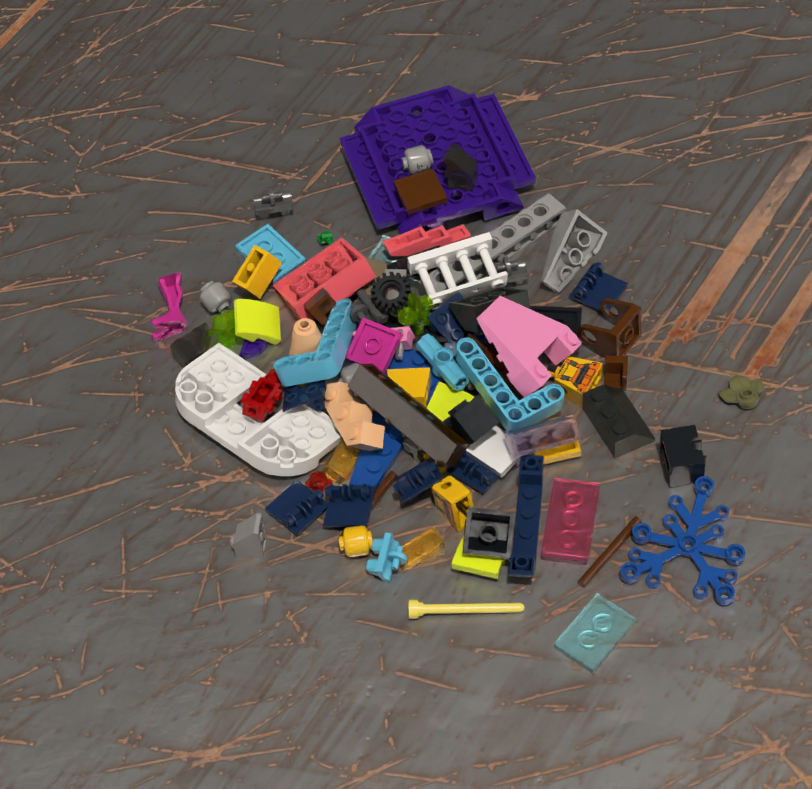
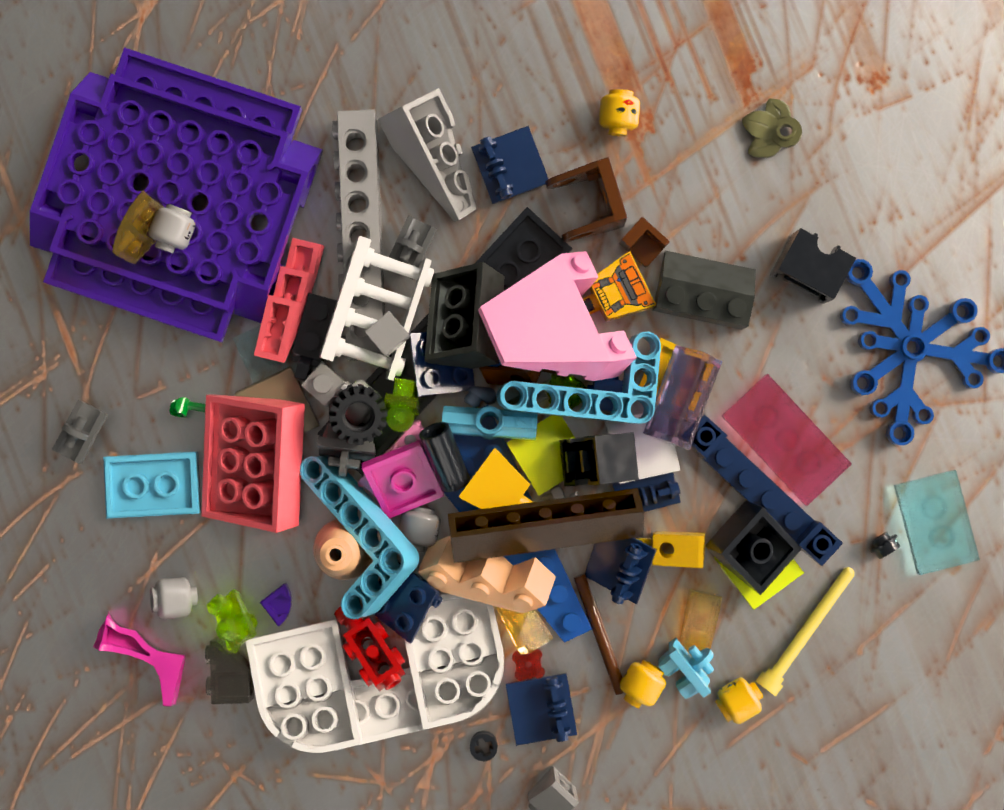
camera: 60 degrees left, 35 degrees up
yellow brick [232,245,282,299] -> none
neon yellow slope [234,299,281,345] -> none
reddish brown panel [304,287,336,325] -> none
dark blue hinge [323,484,376,527] -> none
reddish brown tile [393,169,448,215] -> none
clear smoke slope [444,143,478,191] -> none
reddish brown bar [578,516,642,588] -> none
none -> clear yellow slope [112,190,165,265]
none -> light grey tile [365,311,411,357]
none -> black pin [419,422,471,492]
none -> black bush [470,730,498,762]
none -> yellow head [599,89,640,136]
none -> yellow head [715,677,764,724]
none -> black plate [870,532,900,559]

